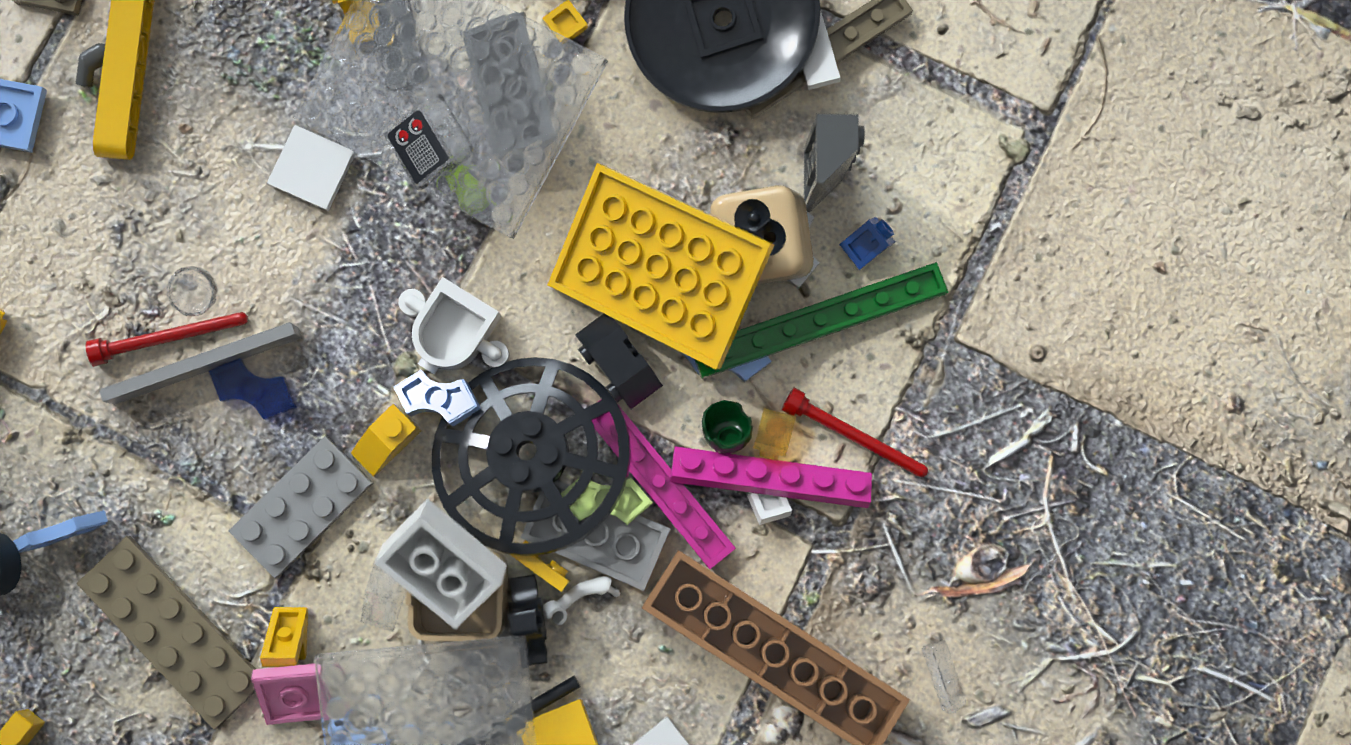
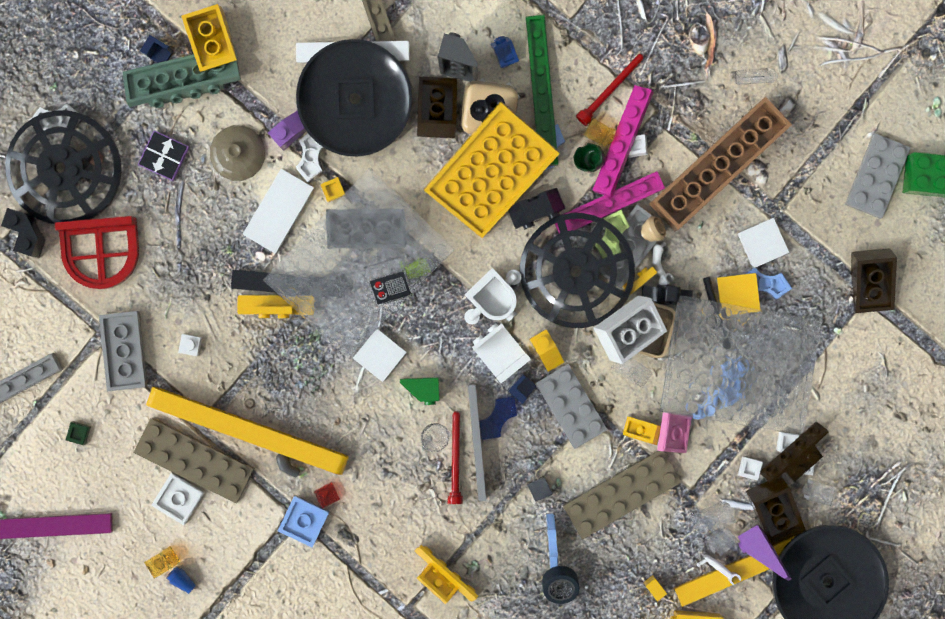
camera: 65 degrees left, 5 degrees up
tile [394,370,481,426] -> none
none -> clear red tile [314,482,340,508]
none -> green slope [400,377,440,405]
none -> dark brown slope [417,76,457,138]
none -> white panel [472,323,531,383]
none -> dark blue panel [508,374,536,404]
none -> black slope [527,476,553,502]
none -> tan cone [641,216,666,242]

